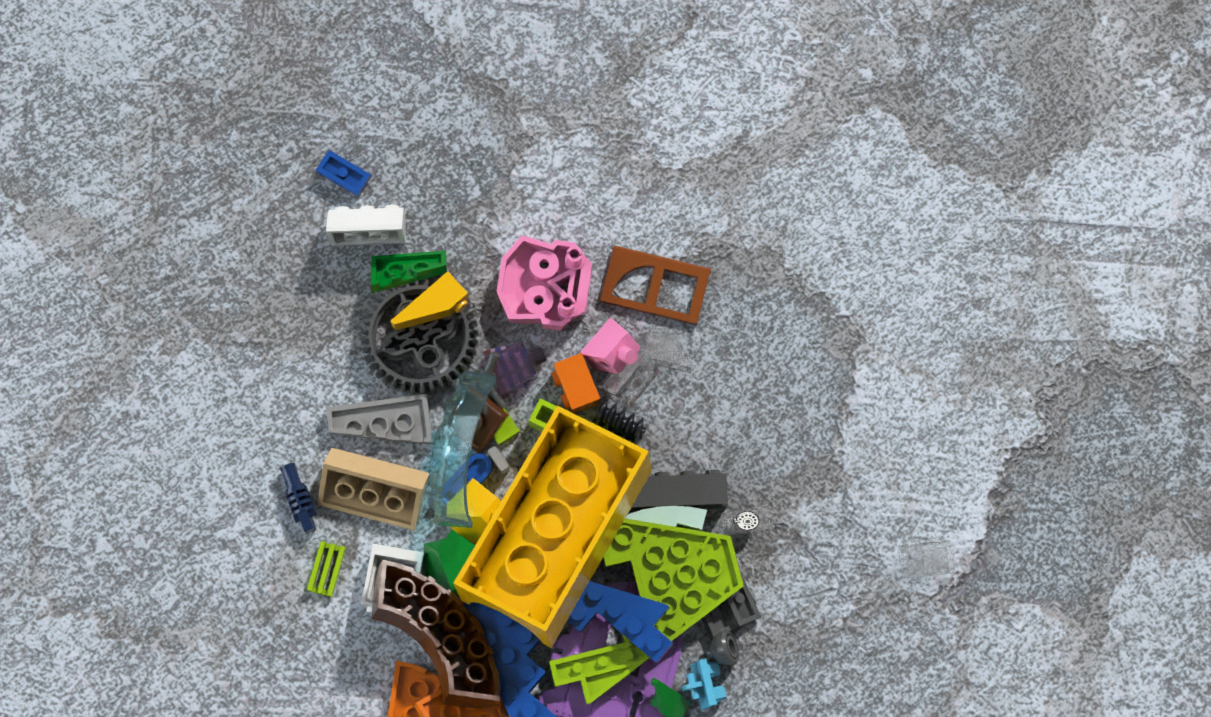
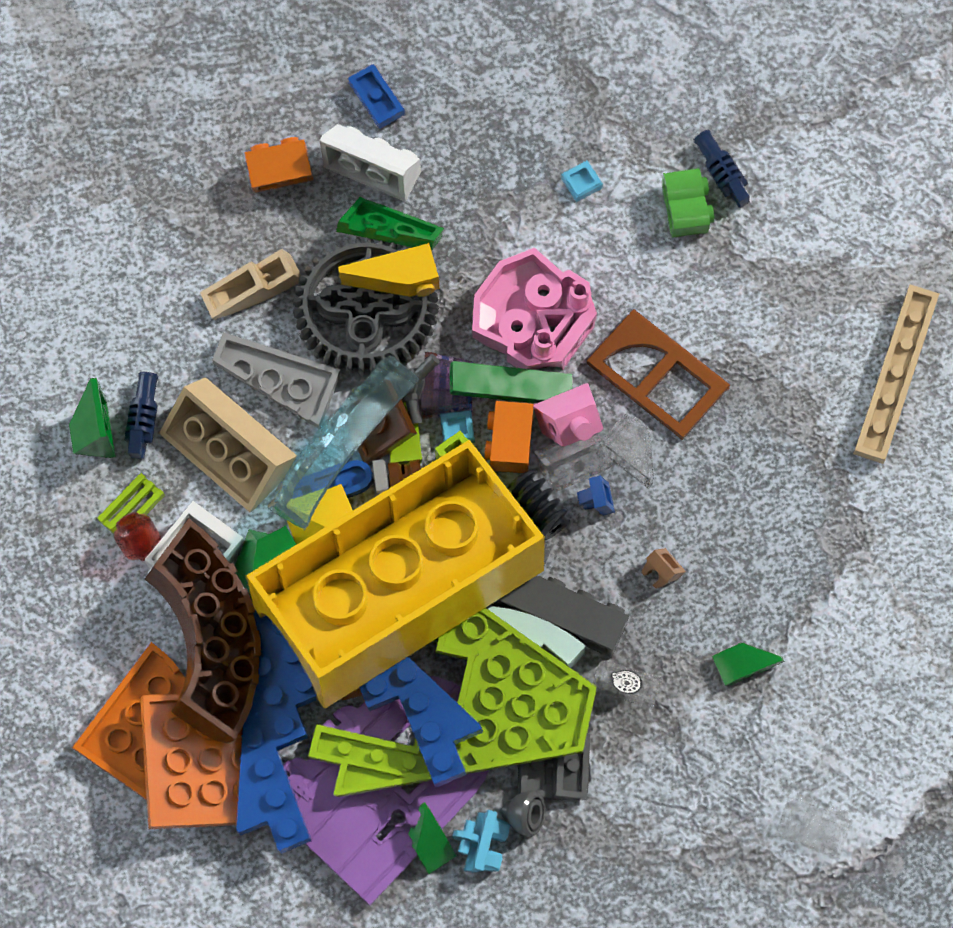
camera: 30 degrees right, 5 degrees down
none -> green slope [69,377,116,458]
none -> clear red head [114,512,161,561]
none -> tan slope [200,249,301,320]
none -> orange brick [244,137,314,193]
none -> reddish brown wheel [388,459,421,488]
none -> medium azure tile [440,410,475,444]
none -> tile [450,361,573,403]
none -> medium azure tile [561,160,603,202]
none -> blue tile [577,475,615,516]
none -> medium nougat tile [641,548,686,589]
none -> bright green brick [661,168,714,238]
none -> dark blue hinge [693,130,750,208]
none -> green slope [712,642,785,687]
none -> tan plate [853,284,939,464]

